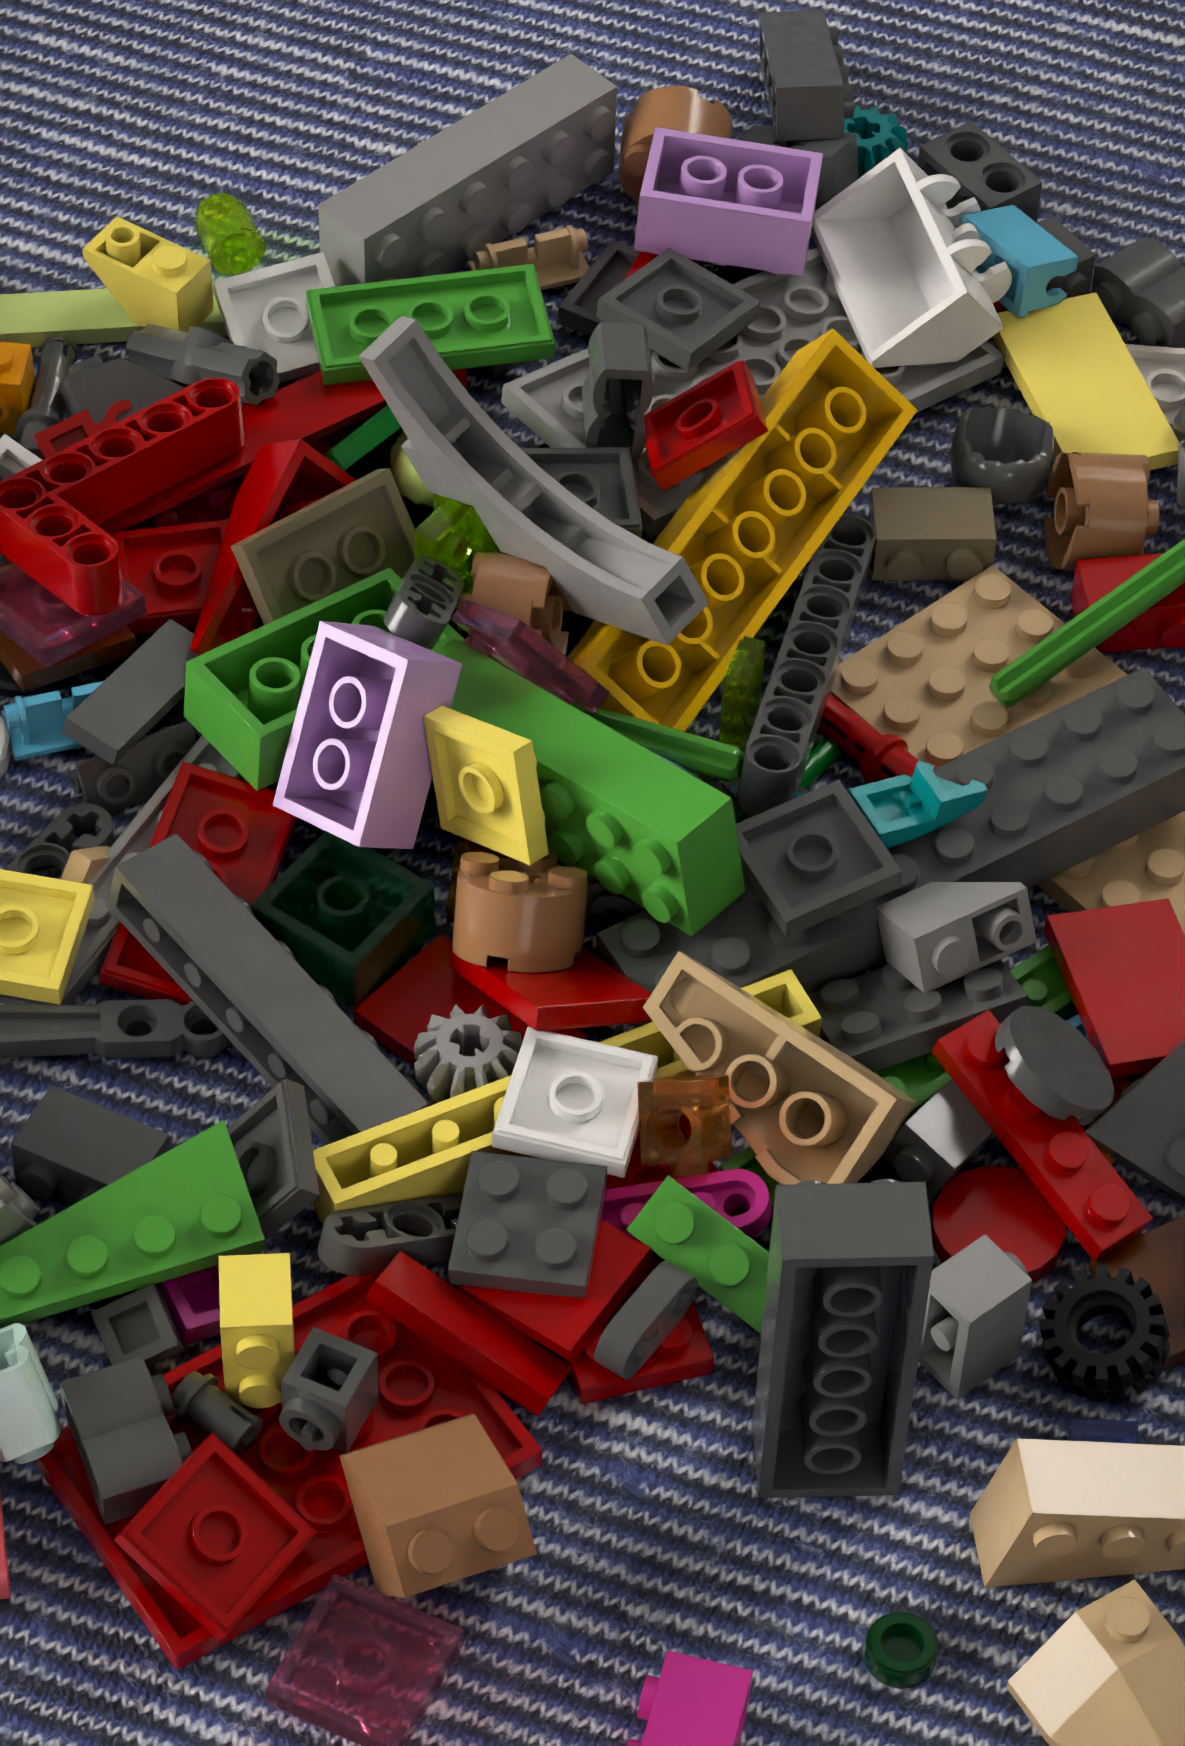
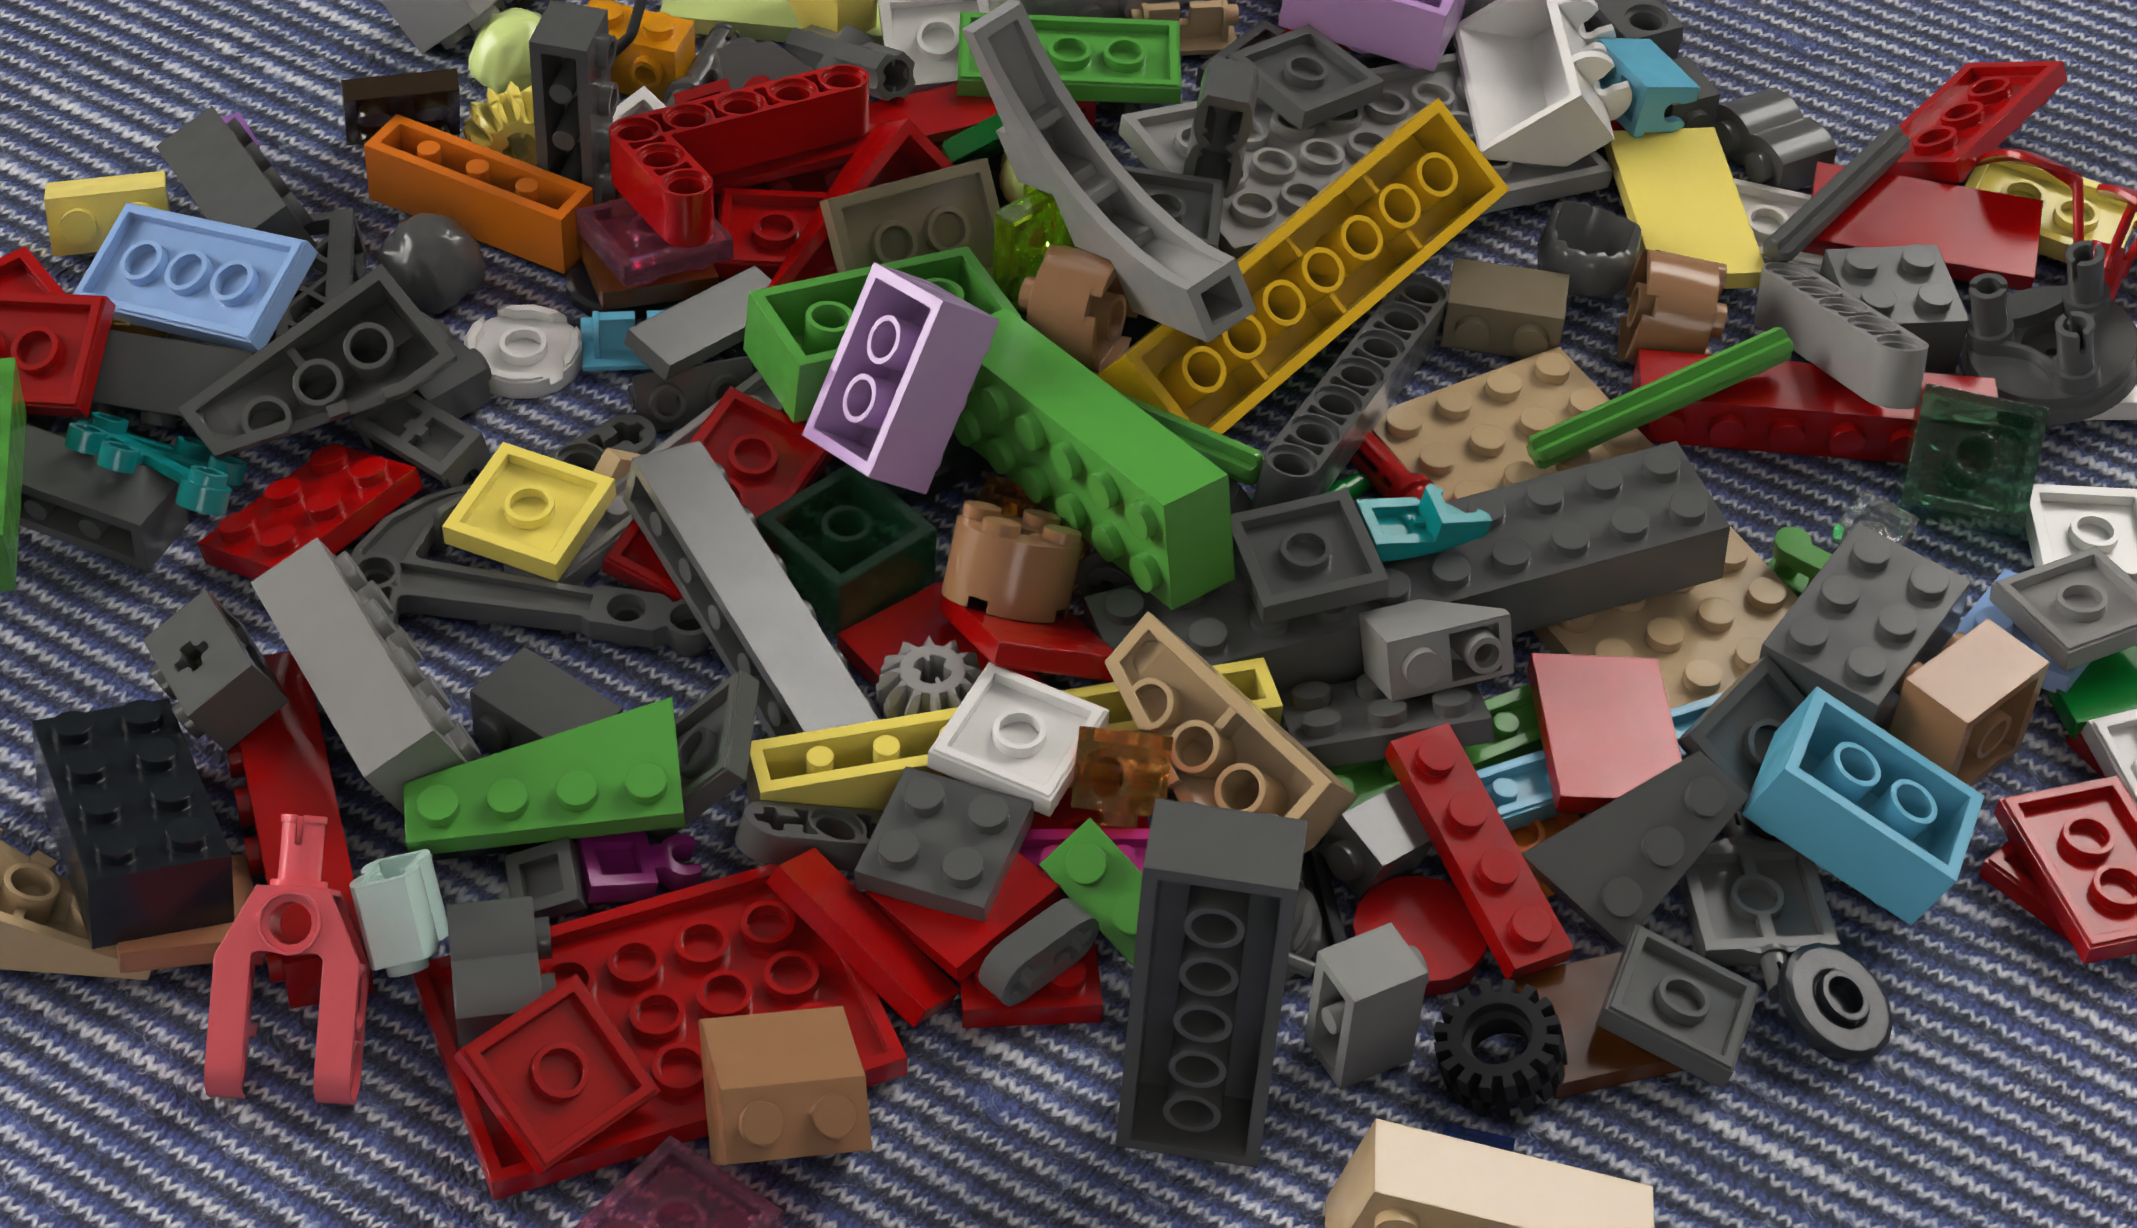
camera: 10 degrees right, 5 degrees down
dark grey pin [171,1371,264,1456] -> none
light yellow brick [218,1253,295,1408] -> none
dark grey brick [279,1327,378,1453] -> none
dark grey beam [383,555,465,650] -> none
light yellow plate [423,705,549,866] -> none
clear pink plate [451,599,610,713] -> none
red tile [644,360,768,491] -> none
clear neon green tile [719,636,765,753] -> none
dark grey tile [995,1006,1114,1125] -> none

